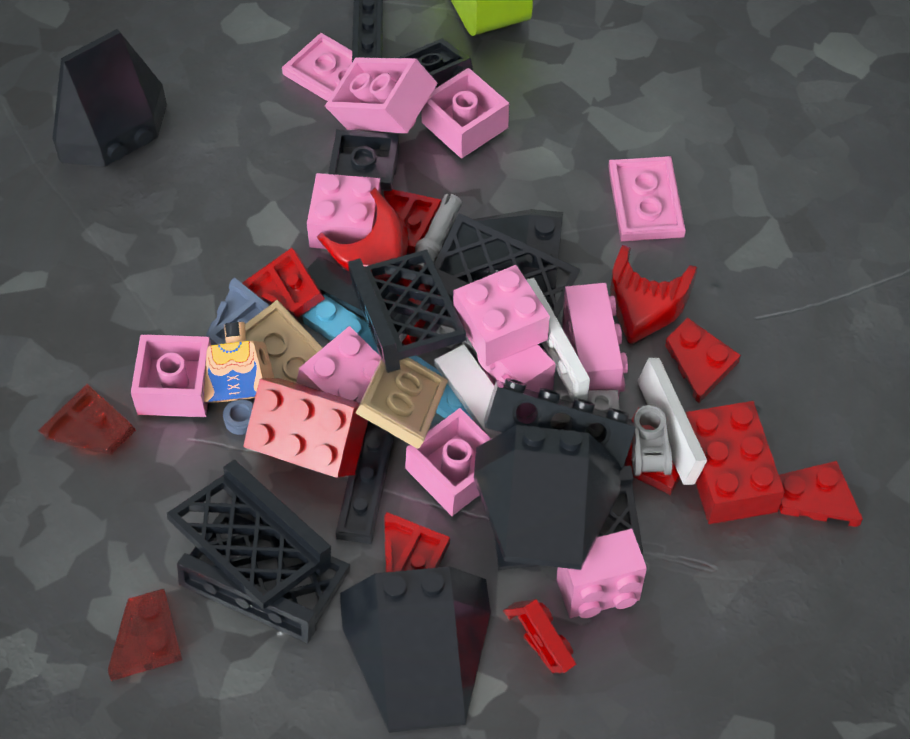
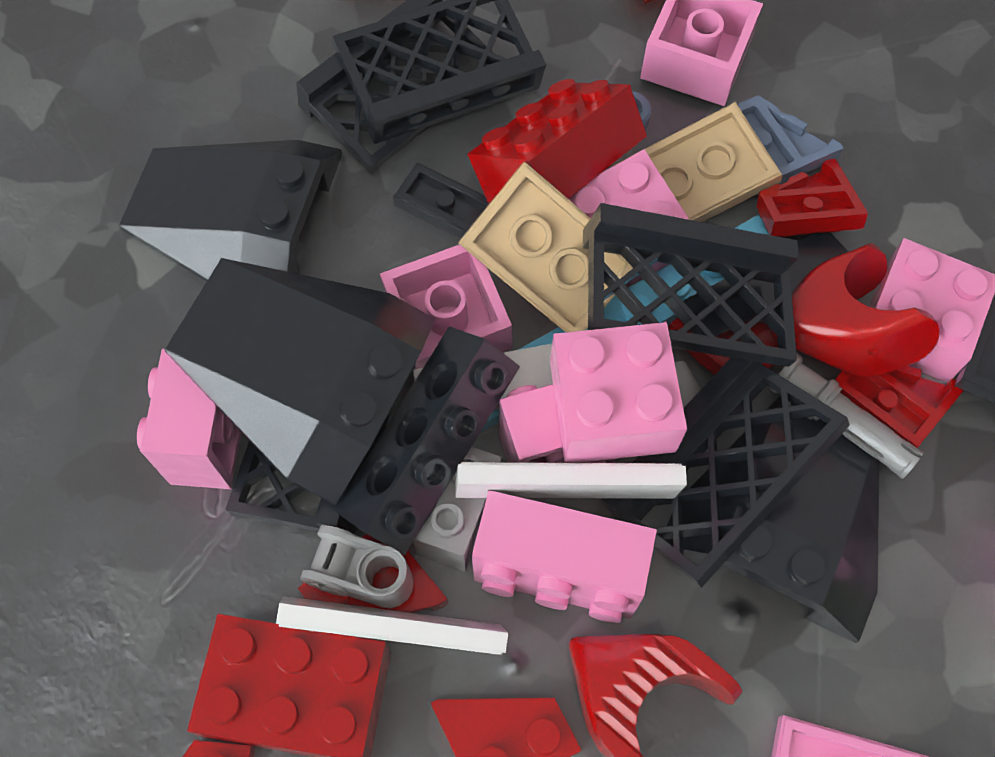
camera: 110 degrees right, 10 degrees up
torso [204,322,274,403] -> none
red wing [384,512,450,572] -> none
red wing [503,599,577,673] -> none

